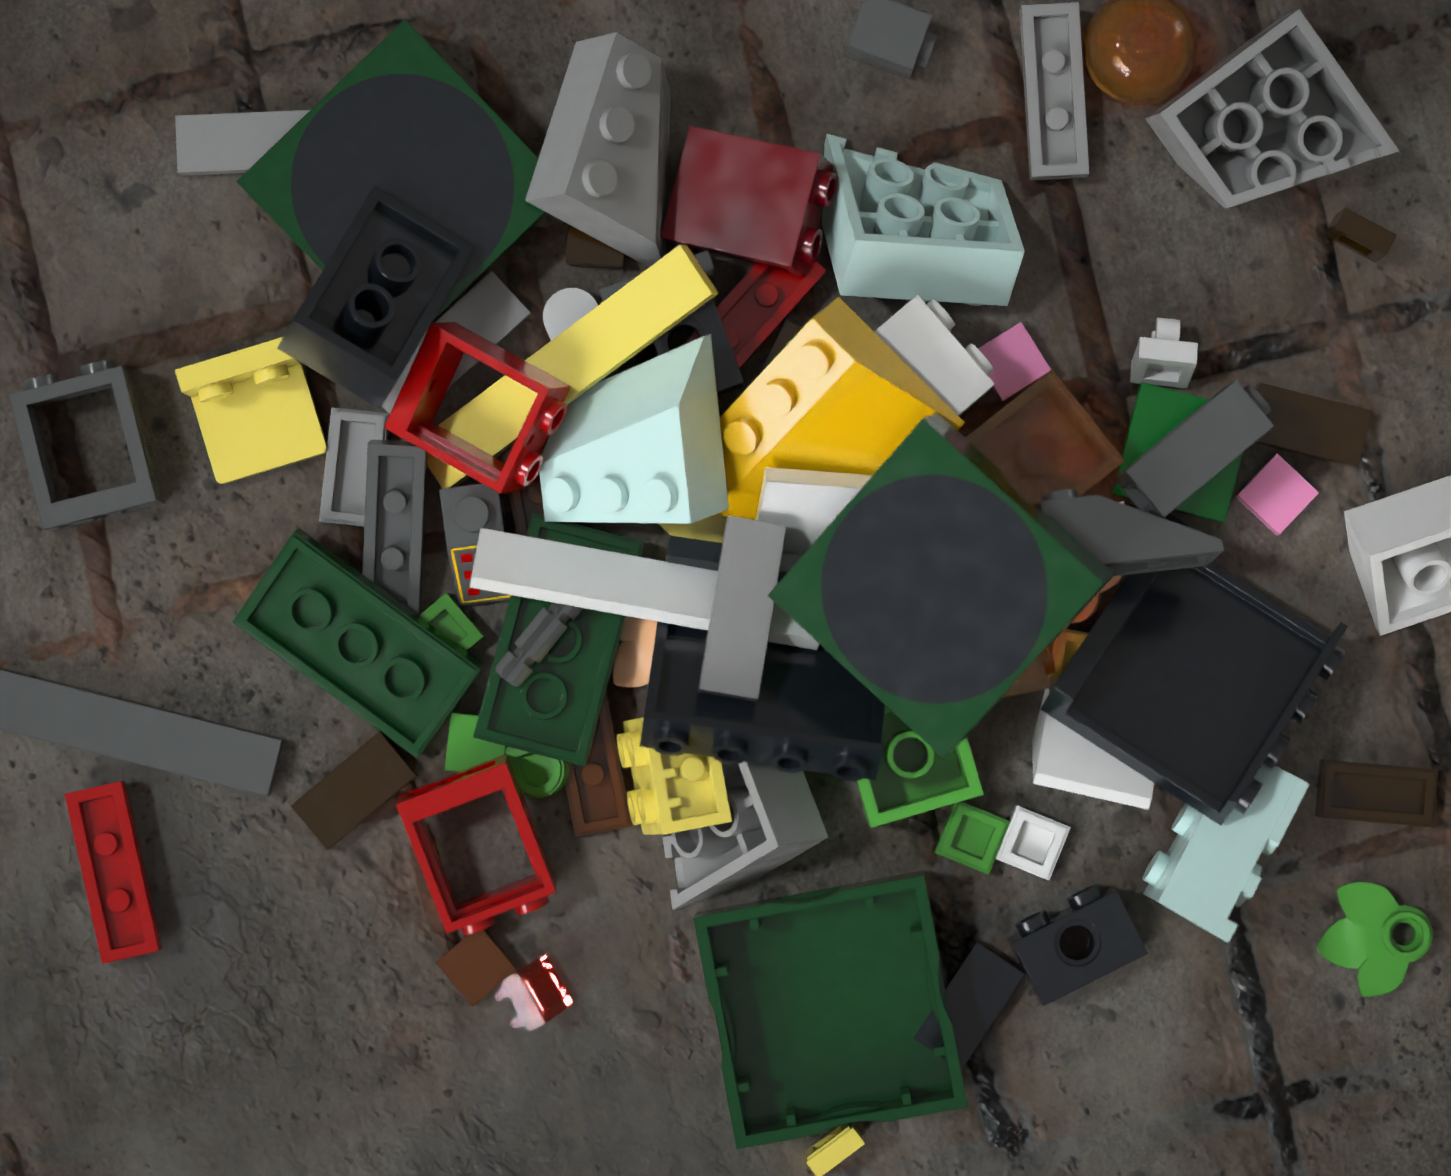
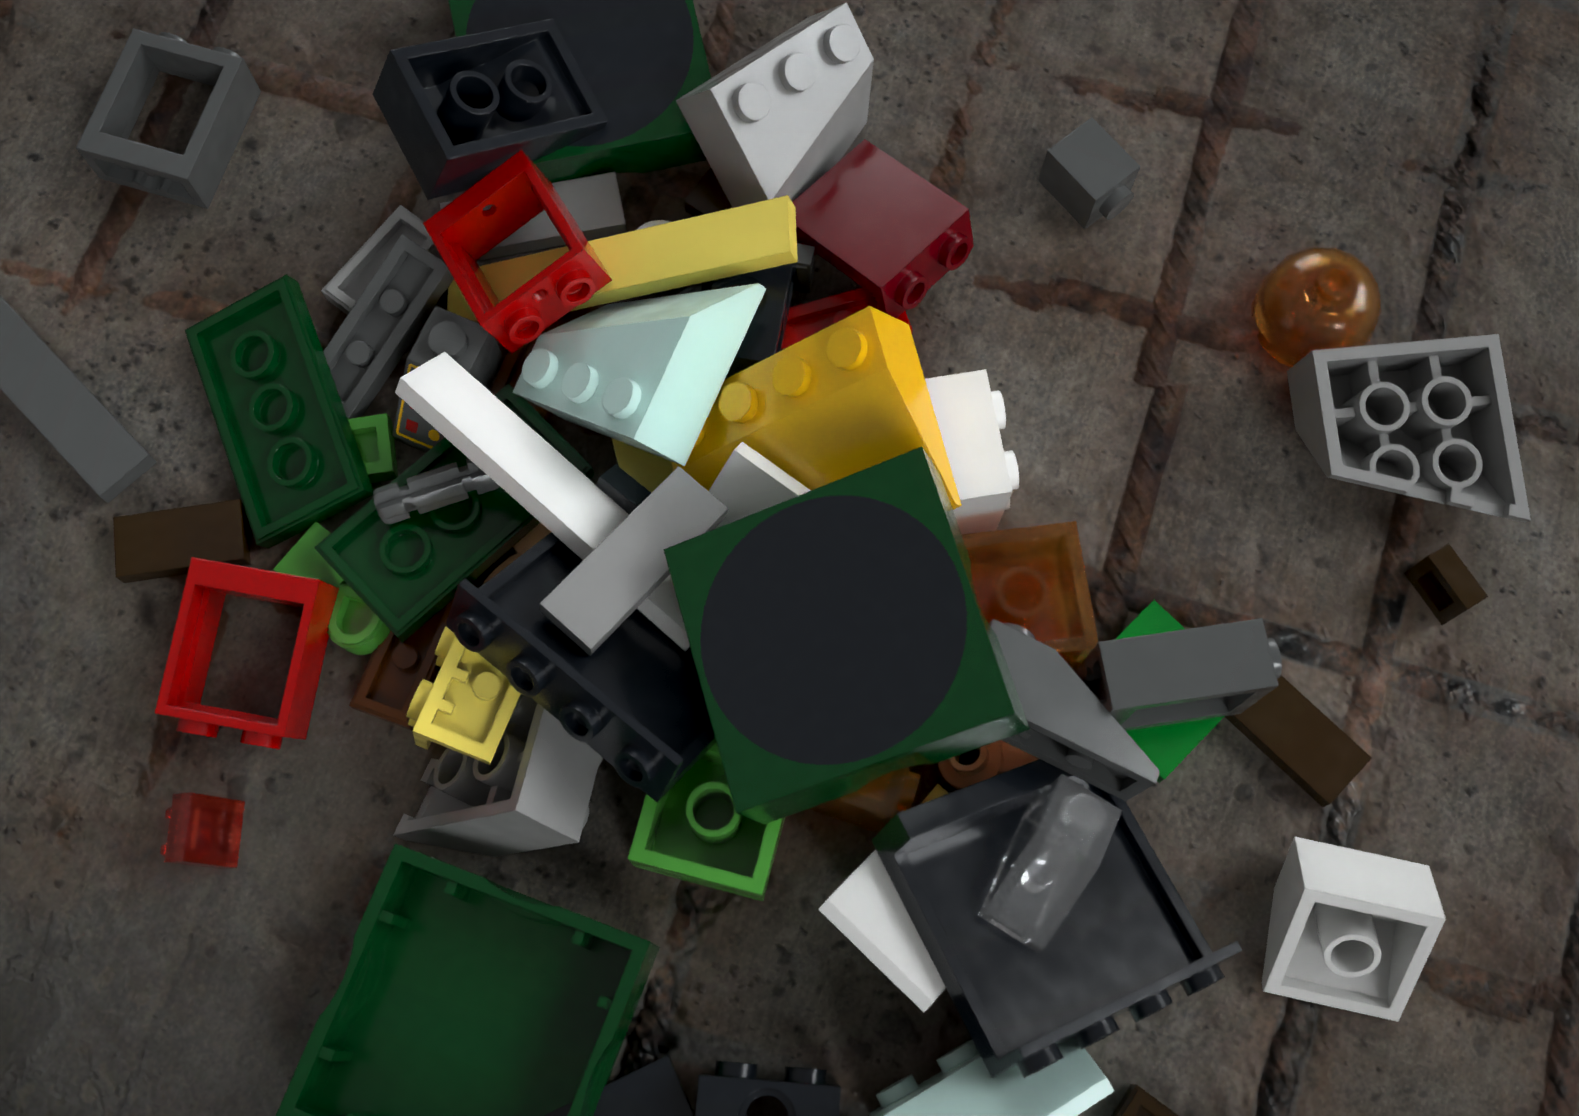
camera: 30 degrees right, 15 degrees down
light yellow bracket [175,337,327,484] -> none
reddish brown tile [435,929,518,1007] -> none
light aqua wedge [822,134,1025,306] -> none
bright green tile [934,801,1010,875] -> none
bright pink tile [978,322,1052,402] -> none
white tile [995,805,1071,880] -> none
light grey plate [1019,2,1089,181] -> none
white tile [1130,317,1198,389] -> none
bright pink tile [1235,453,1319,535] -> none
none -> clear slope [978,774,1122,953]

